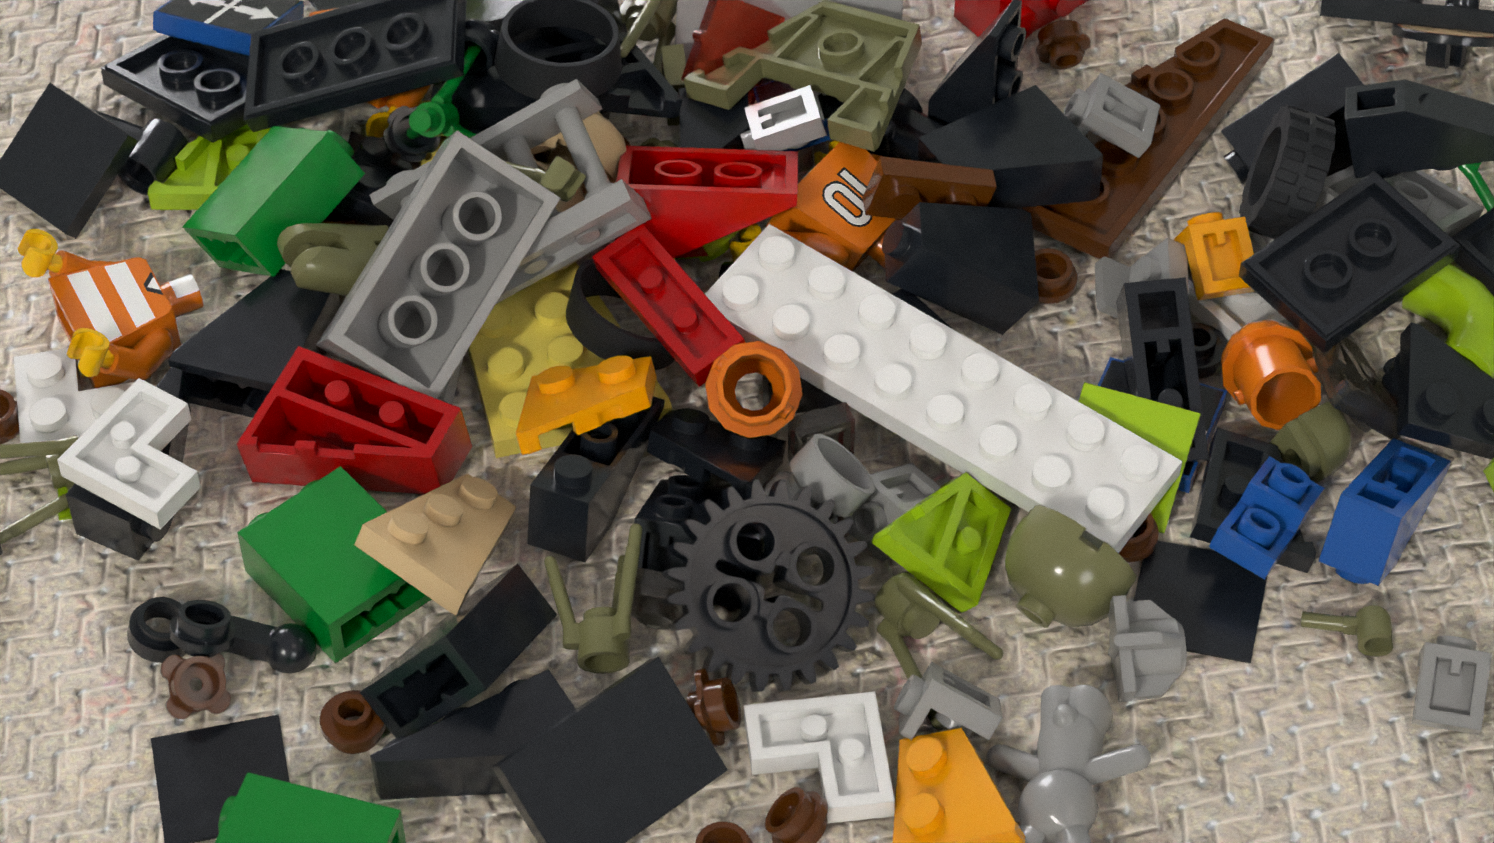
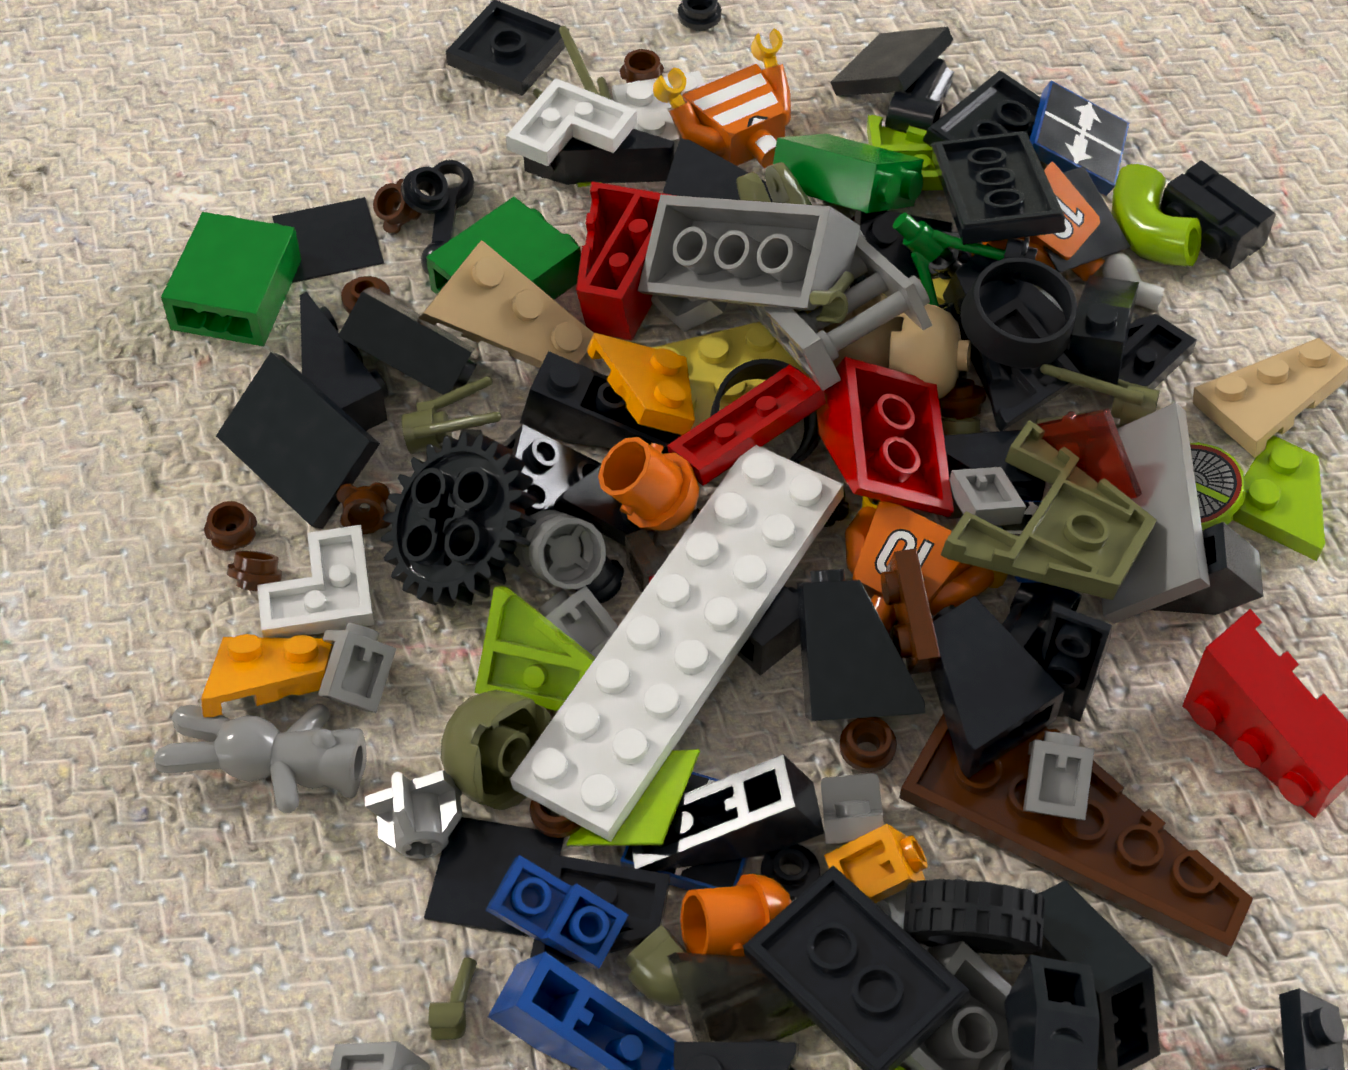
camera: 85 degrees right, 5 degrees up
olive plant [875,572,1004,729] -> none
reddish brown plate [1036,20,1091,70] -> none

